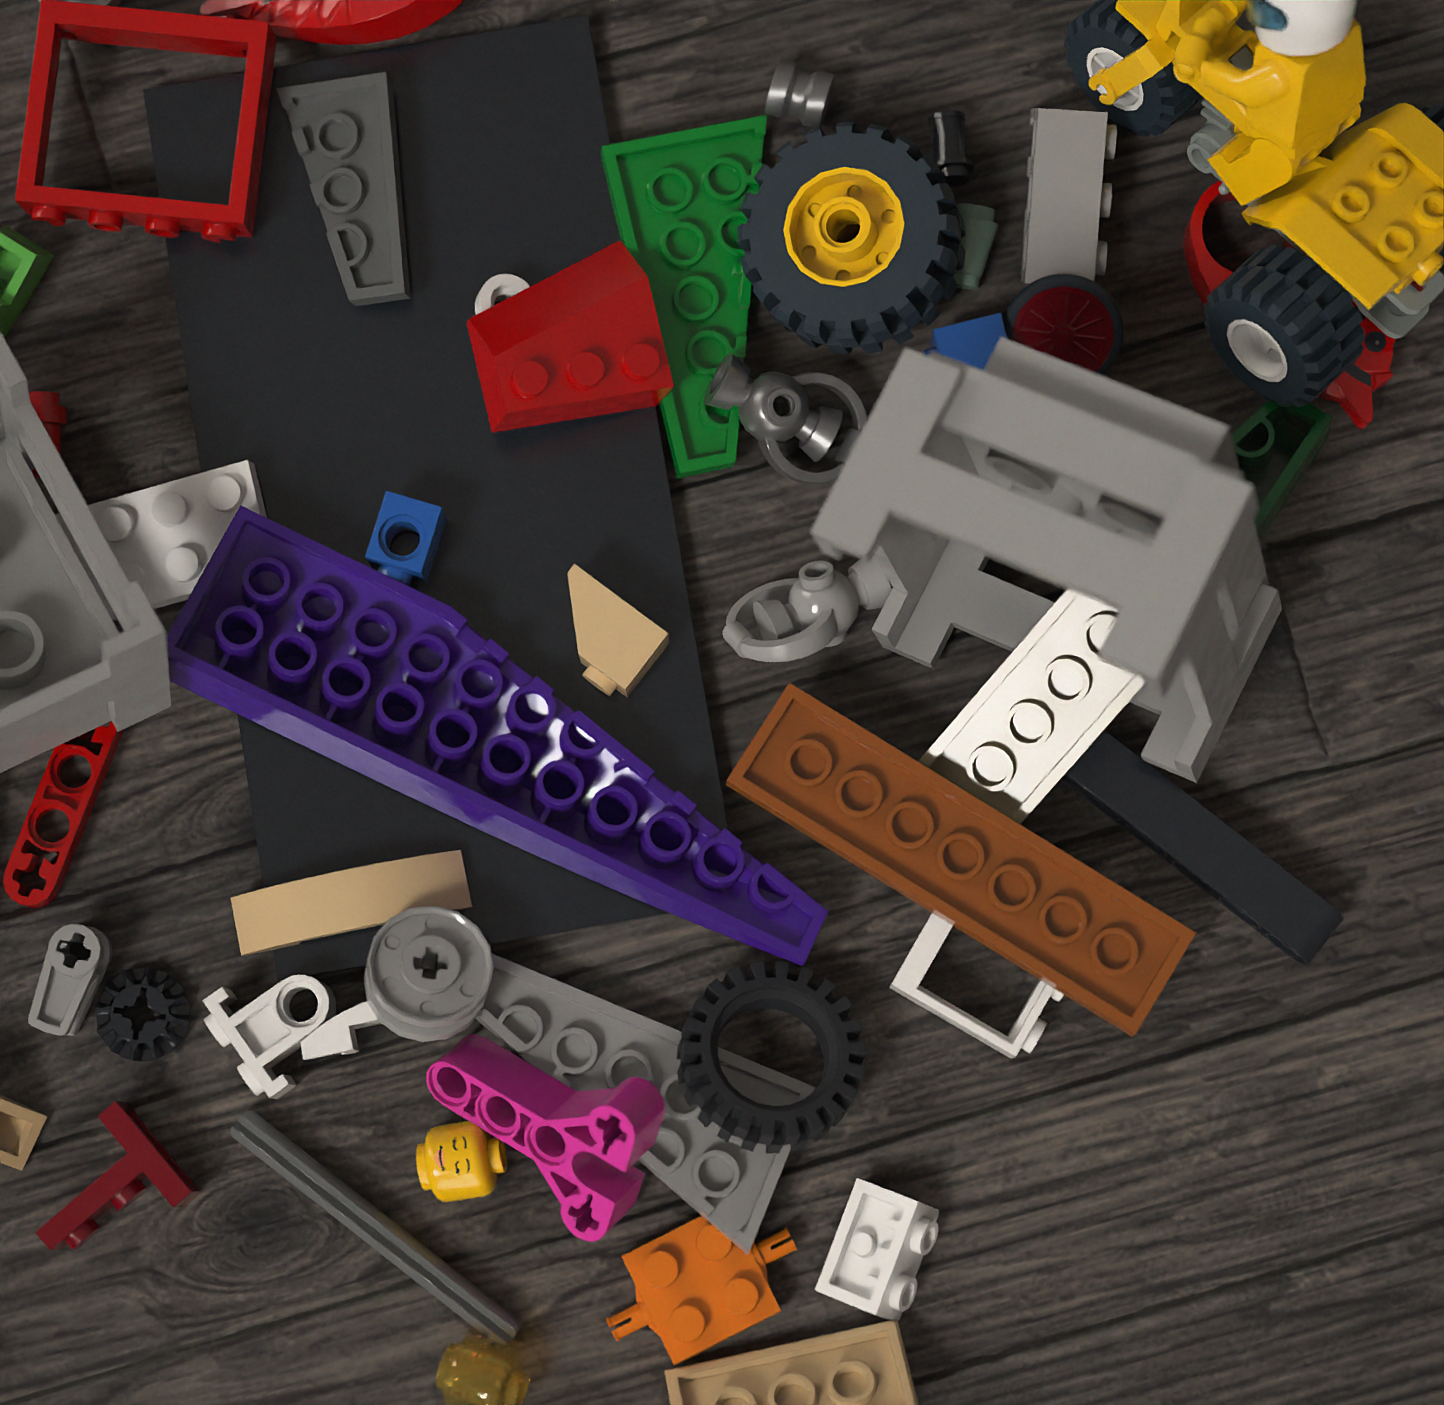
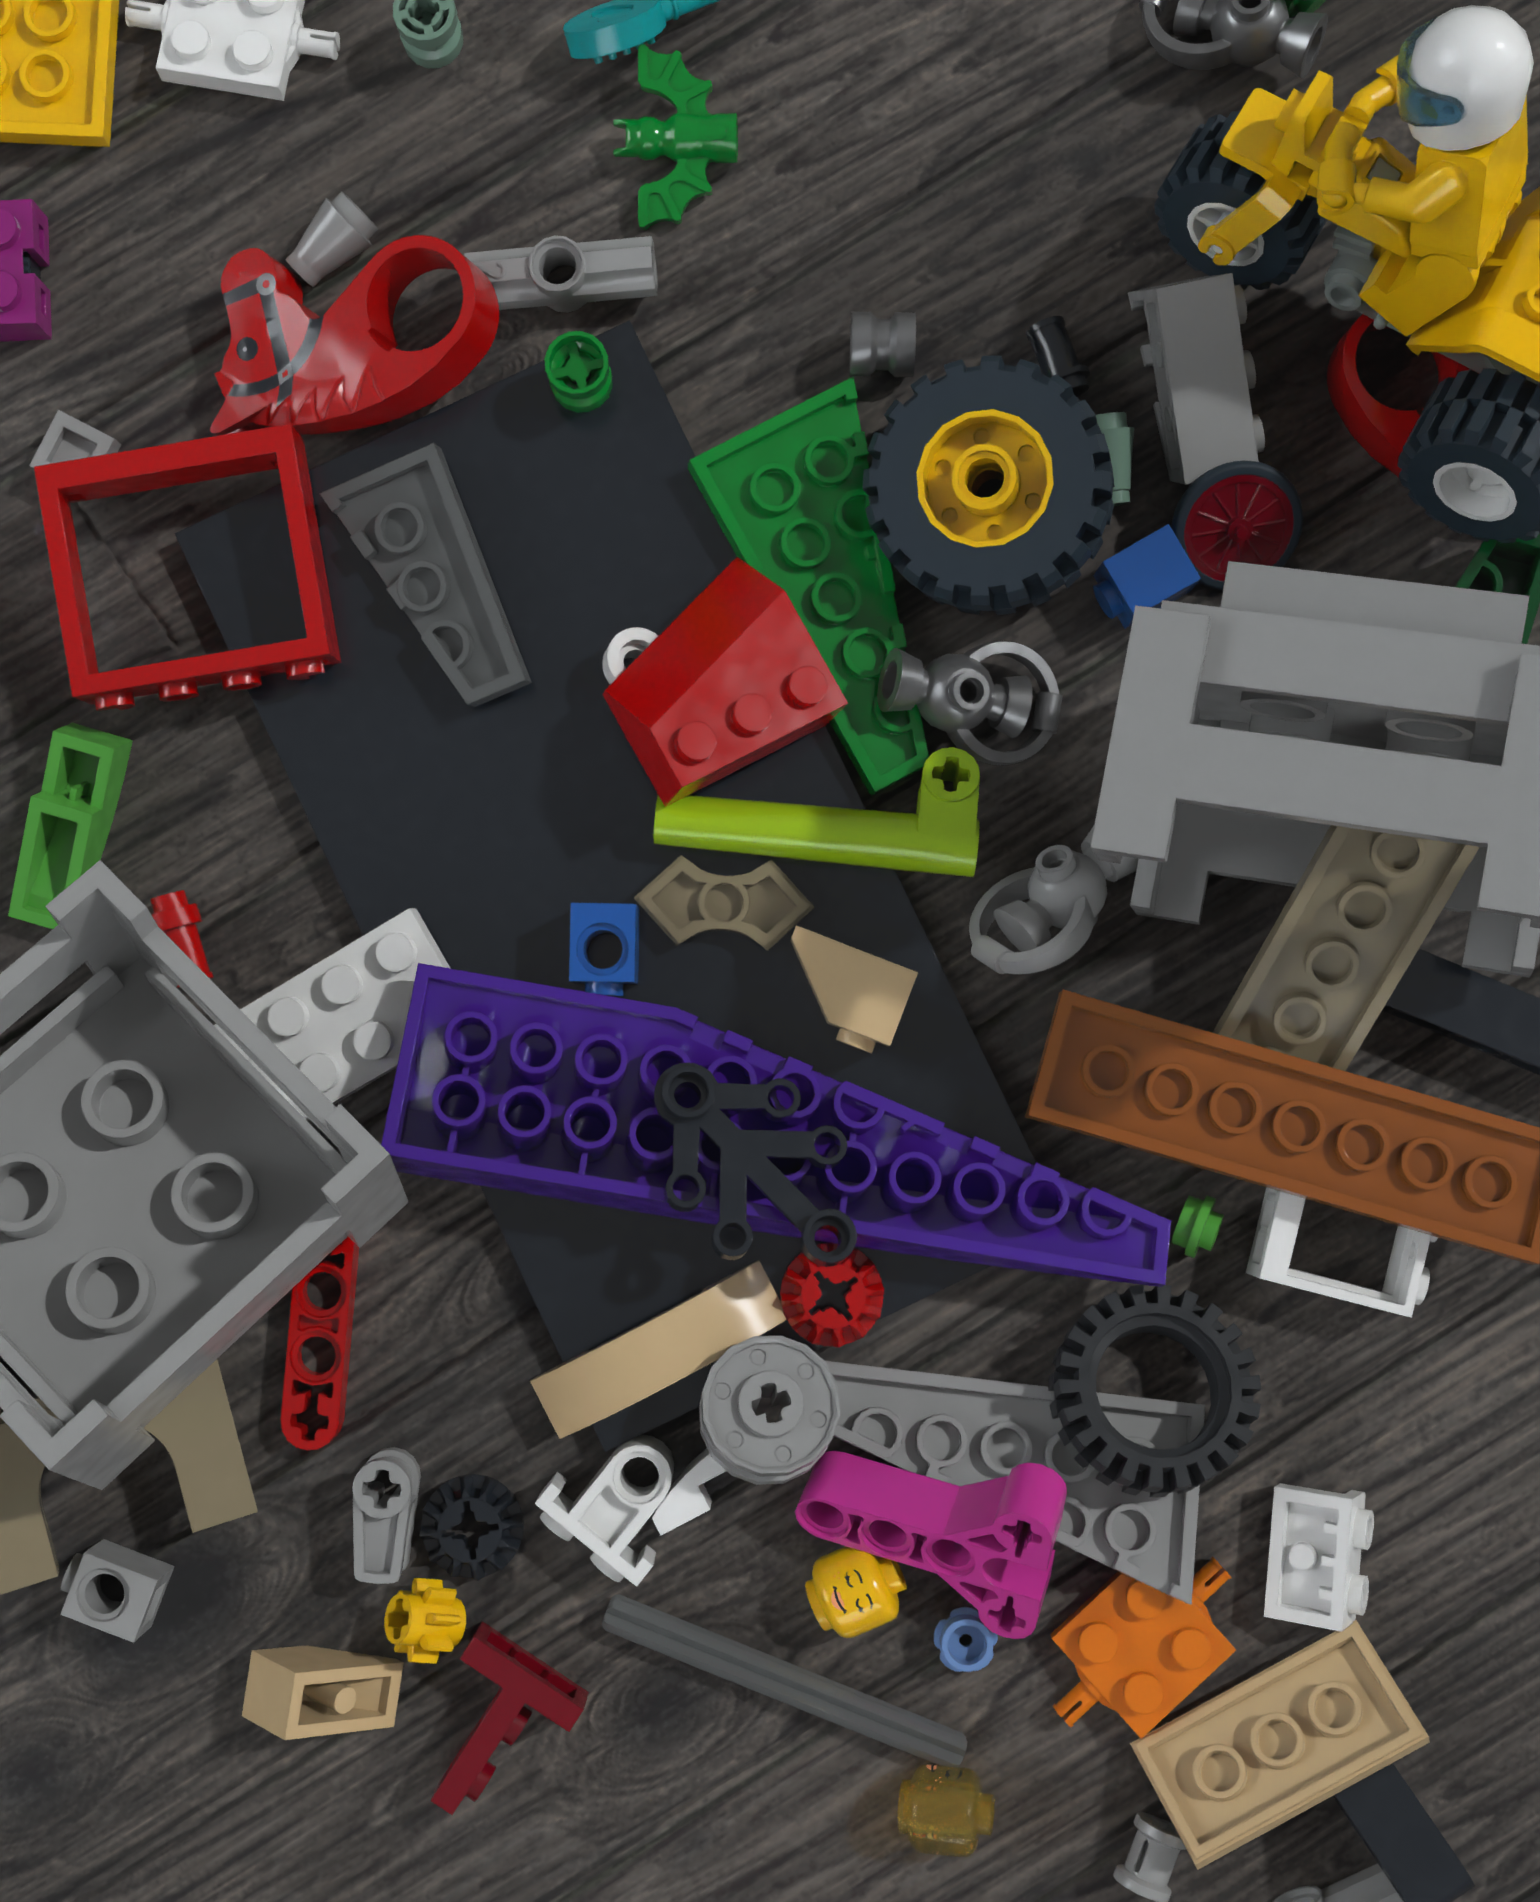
camera: 20 degrees left, 5 degrees up
none -> yellow gear [384,1578,466,1664]
none -> green wheel [544,331,613,413]
none -> dark tan tile [634,855,815,951]
none -> lime axle [653,747,980,877]
none -> black plant [654,1063,857,1267]
none -> red gear [780,1243,884,1348]
none -> medium blue plate [934,1607,998,1672]
none -> bright green plate [1171,1195,1224,1258]

